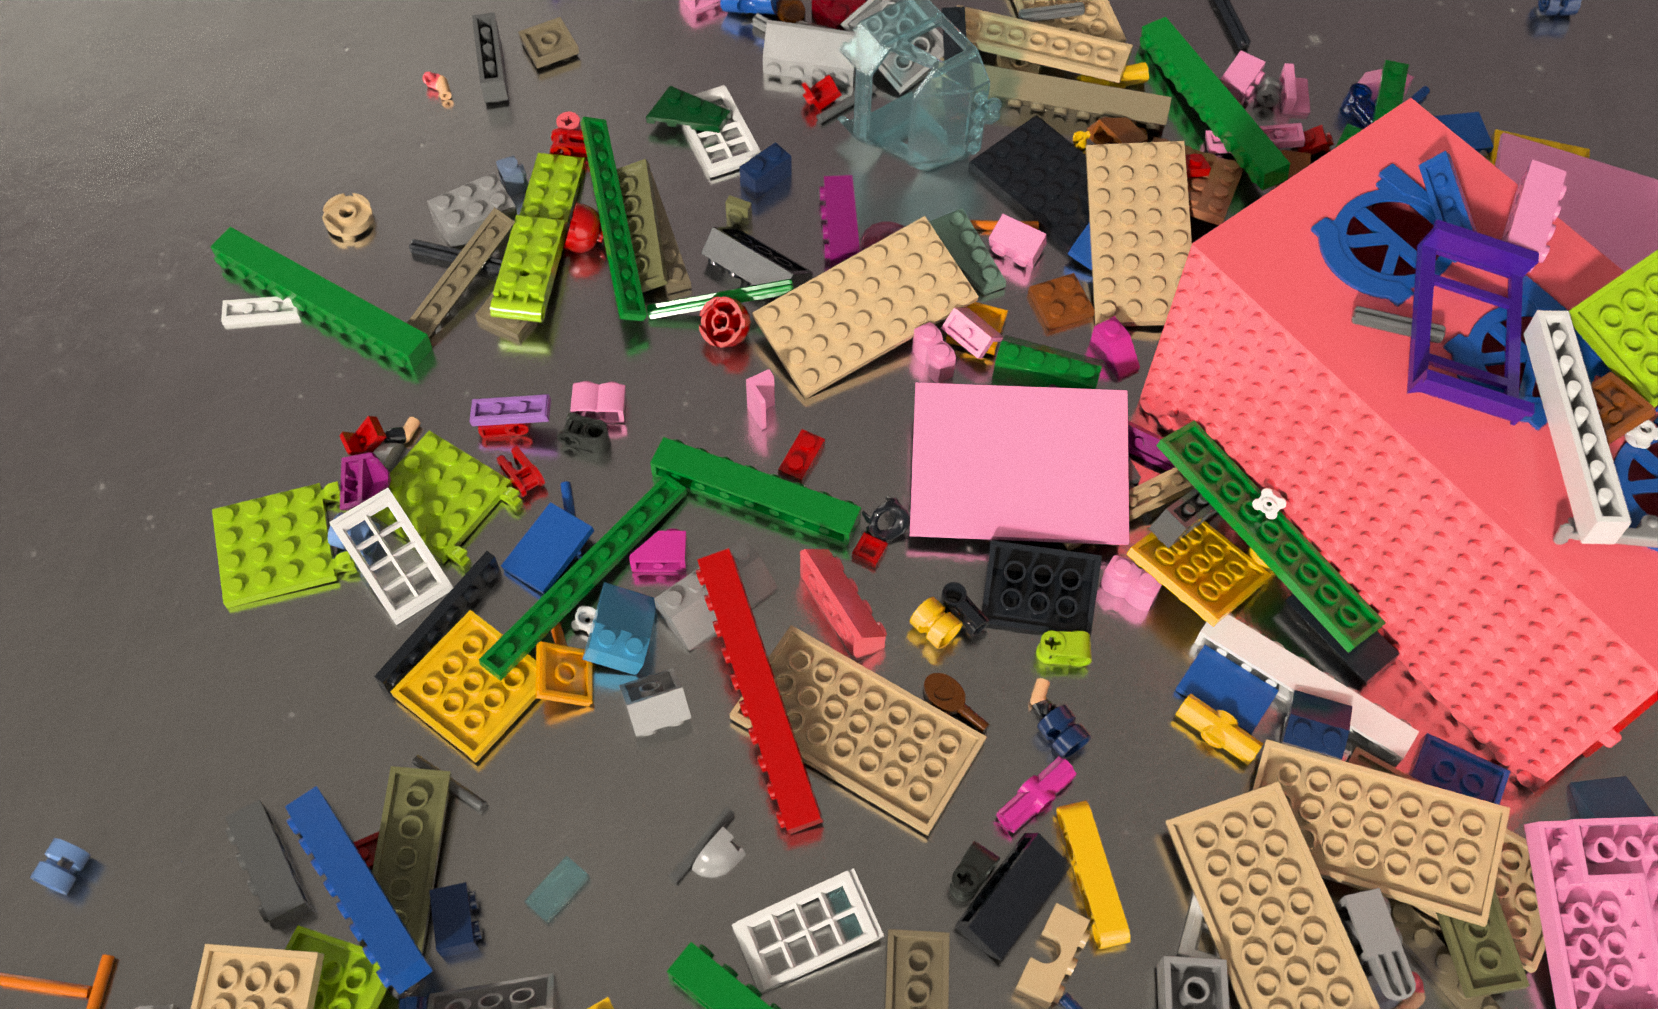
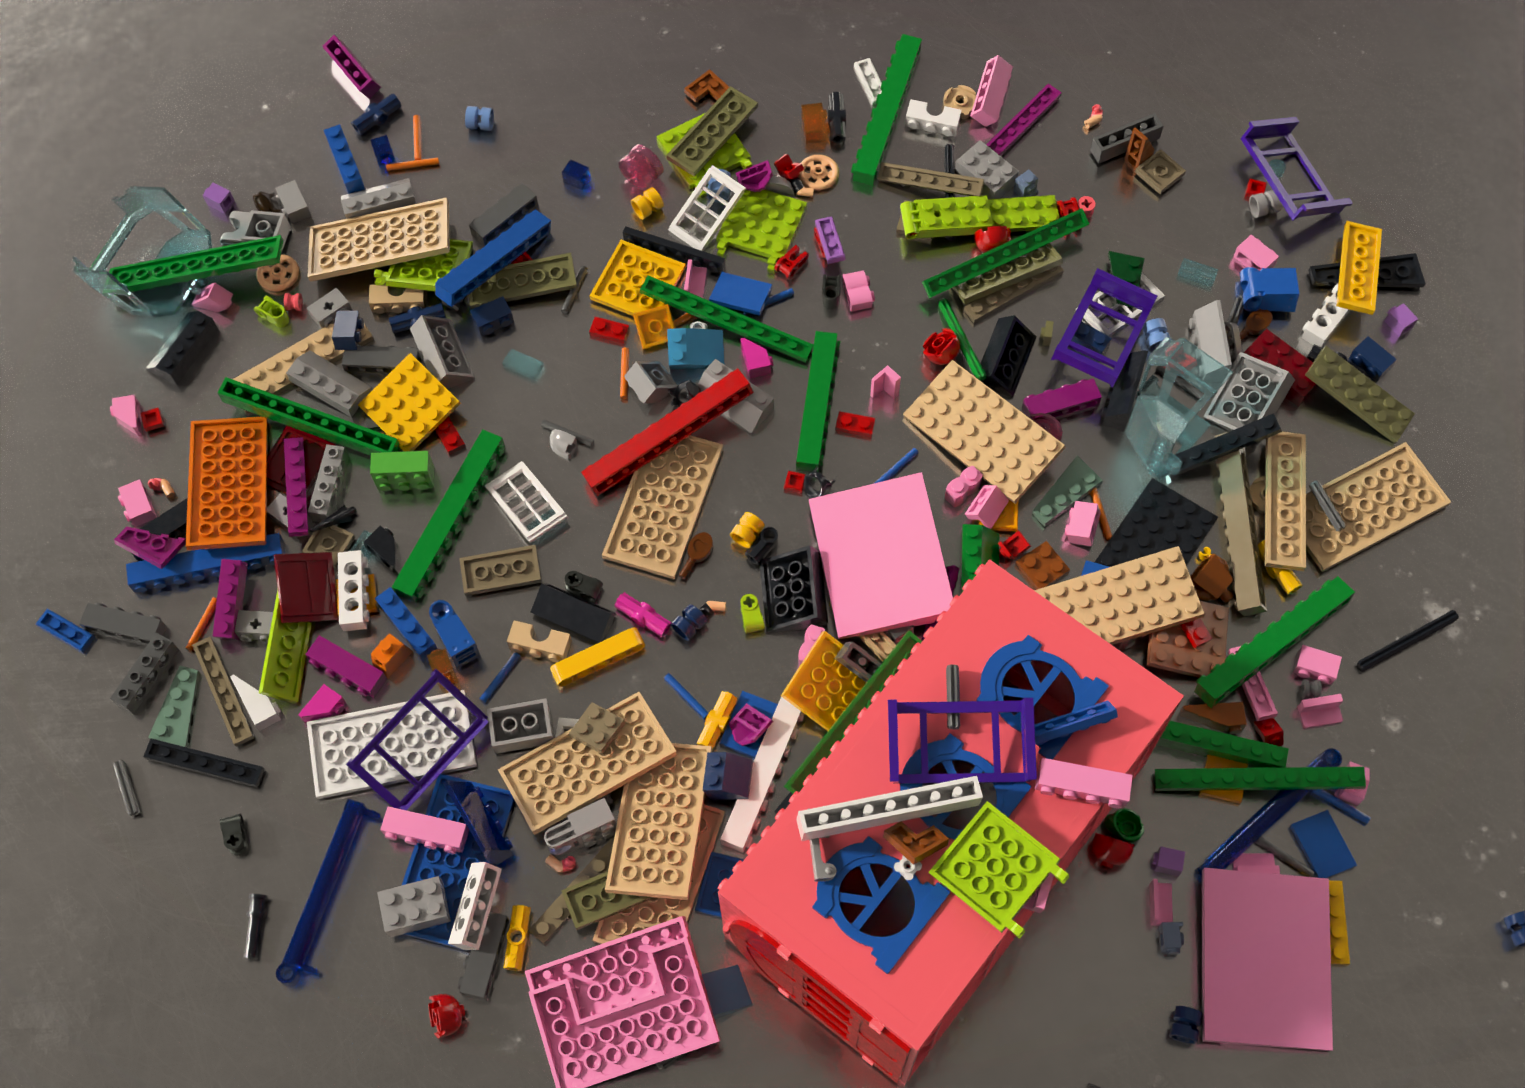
camera: 80 degrees right, 5 degrees up
coral slope [800,549,887,662] -> none
none -> clear blue brick [562,159,591,190]
none -> dark tan plate [569,702,625,754]
none -> red plate [589,317,630,344]
none -> clear pink wheel [618,144,664,190]
none -> orange bar [620,347,629,399]
none -> yellow wheel [631,187,664,220]
none -> blue bar [664,673,709,719]
none -> olive plate [666,86,758,176]
none -> black piece [668,380,701,407]
none -> dark orange plate [684,69,729,103]
none -> bright pink panel [684,259,707,298]
none -> magenta slope [729,703,773,746]
none -> light nougat plate [798,155,839,191]
none -> clear orange brick [801,103,830,144]
none -> black piece [828,92,846,144]
none -> blue bar [875,448,919,483]
none -> white arch [905,99,961,137]
none -> bright pink brick [970,55,1013,127]
none -> magenta plate [986,83,1062,156]
none -> red bracket [998,530,1031,560]
none -> dark purple piece [1051,268,1158,387]
none -> black slope [1101,350,1148,431]
none -> dark orange slope [1124,127,1155,170]
none -> medium blue wheel [1142,318,1172,353]
none -> clear light blue tile [1177,258,1218,287]

